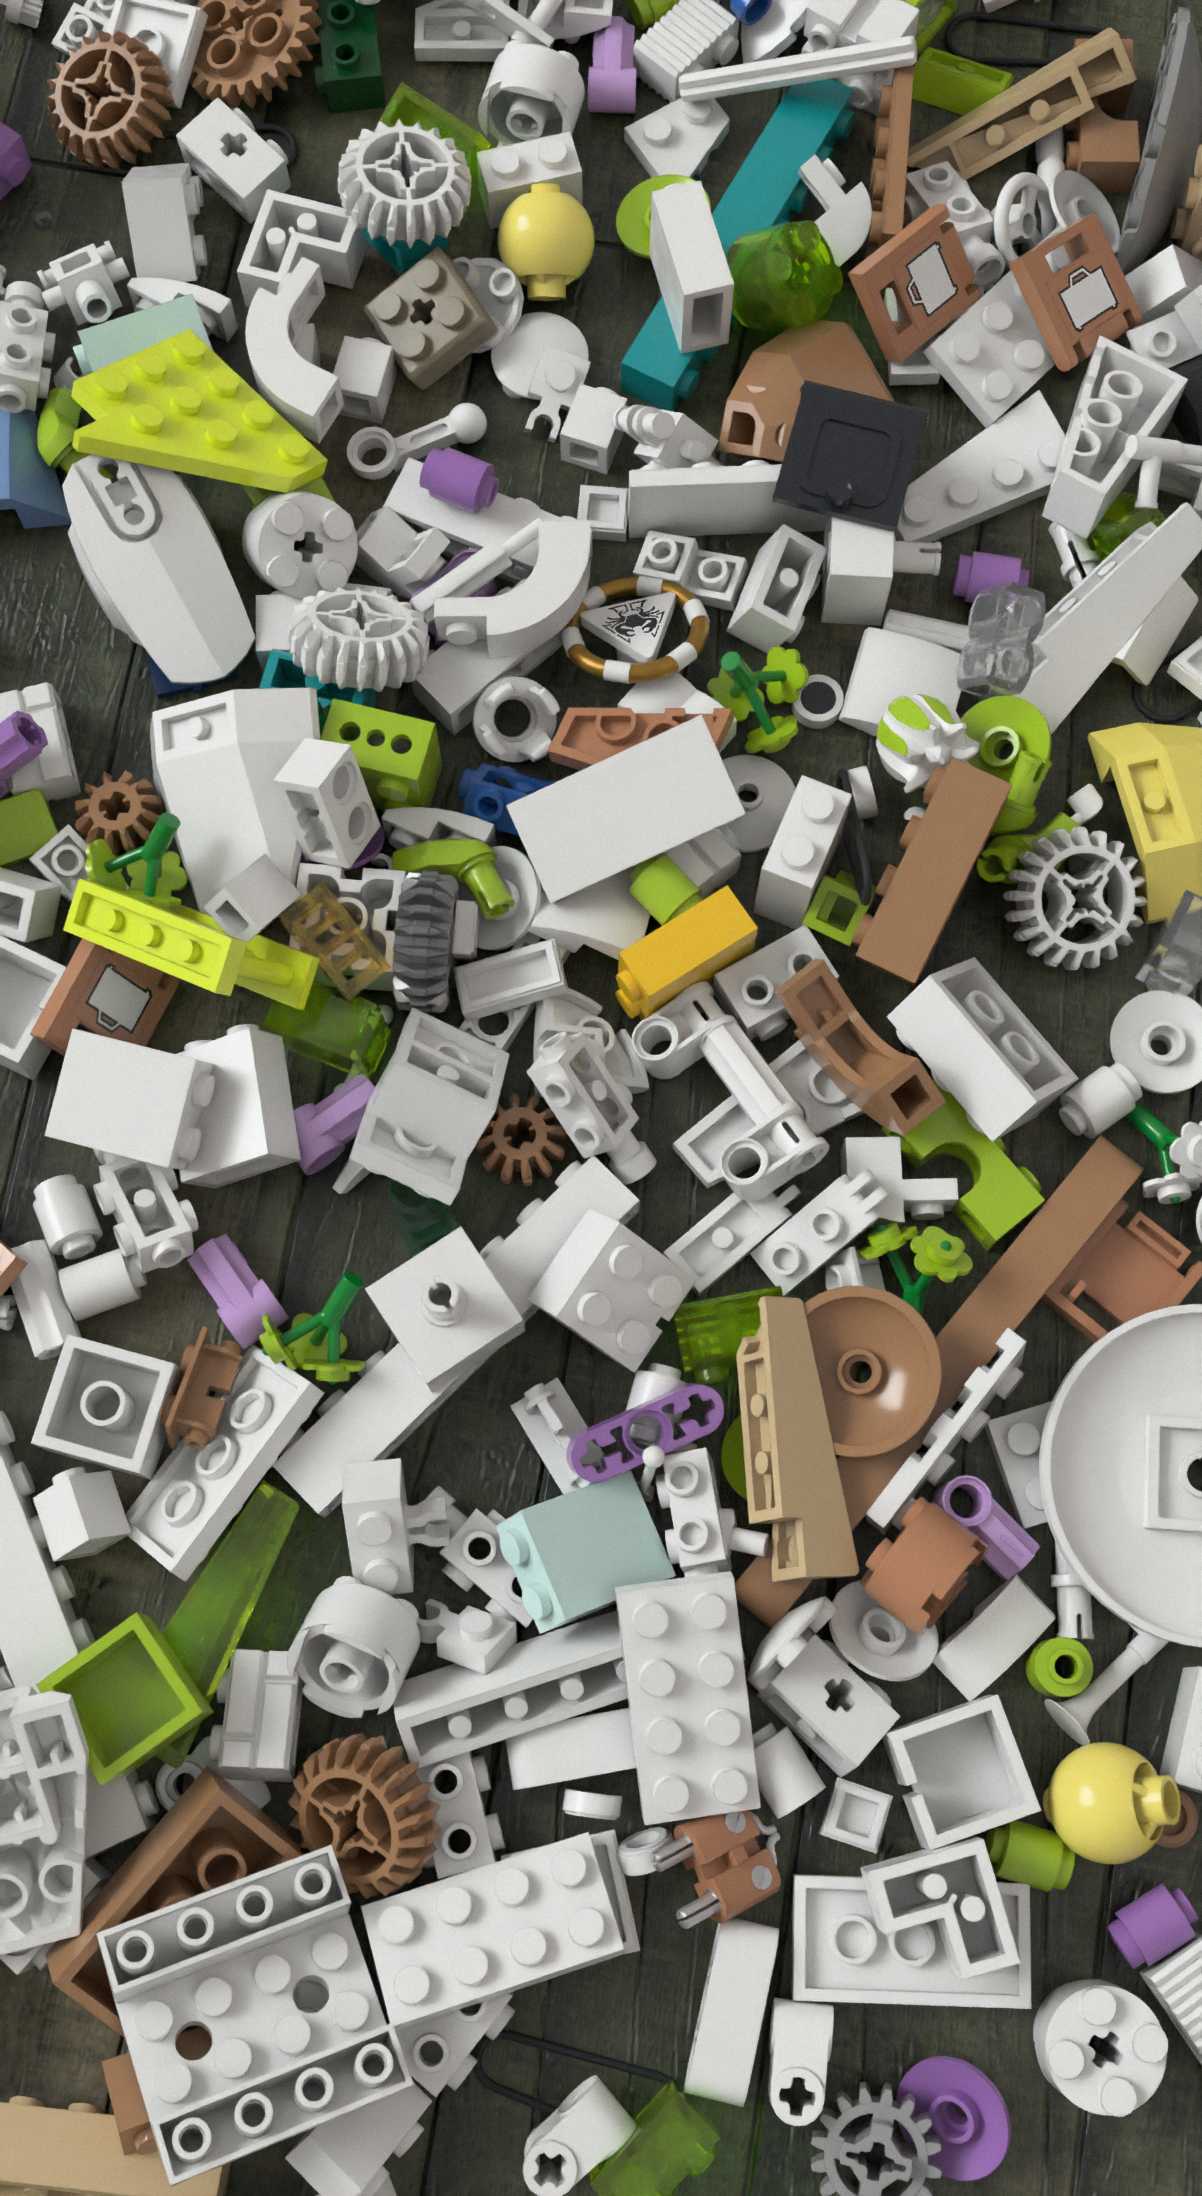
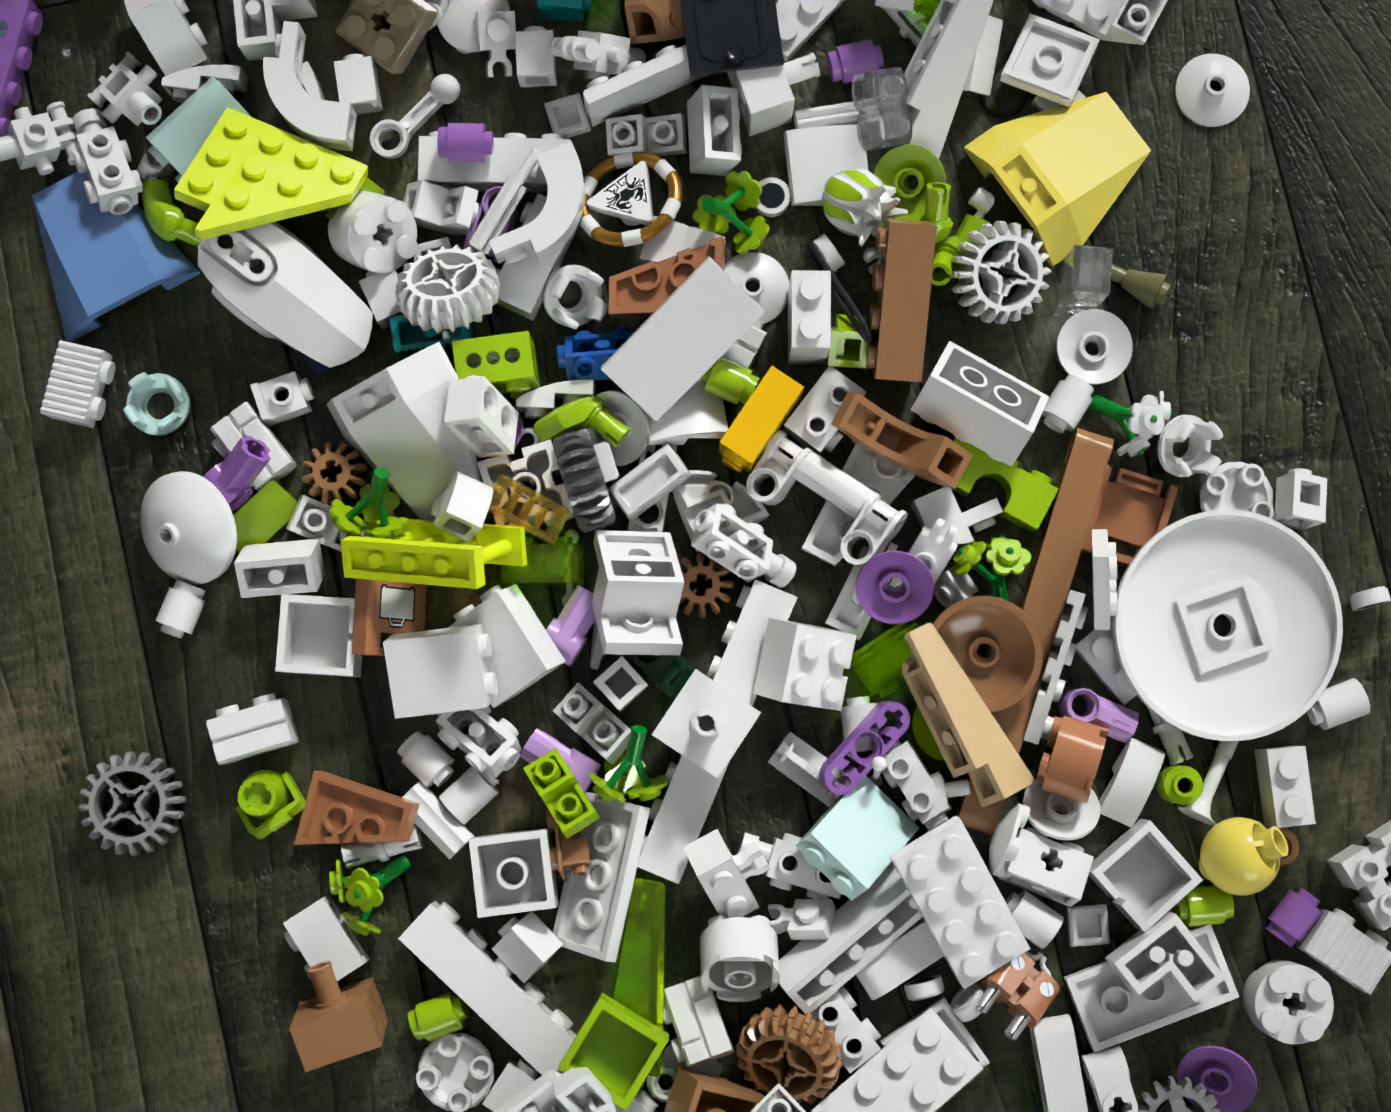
camera: 20 degrees left, 10 degrees up
none -> white brick [250,371,314,426]
none -> lime slope [523,747,600,839]
none -> white slope [553,683,631,765]
none -> white brick [594,656,649,711]
none -> medium lavender dish [856,551,934,624]
none -> white plate [1092,529,1118,630]

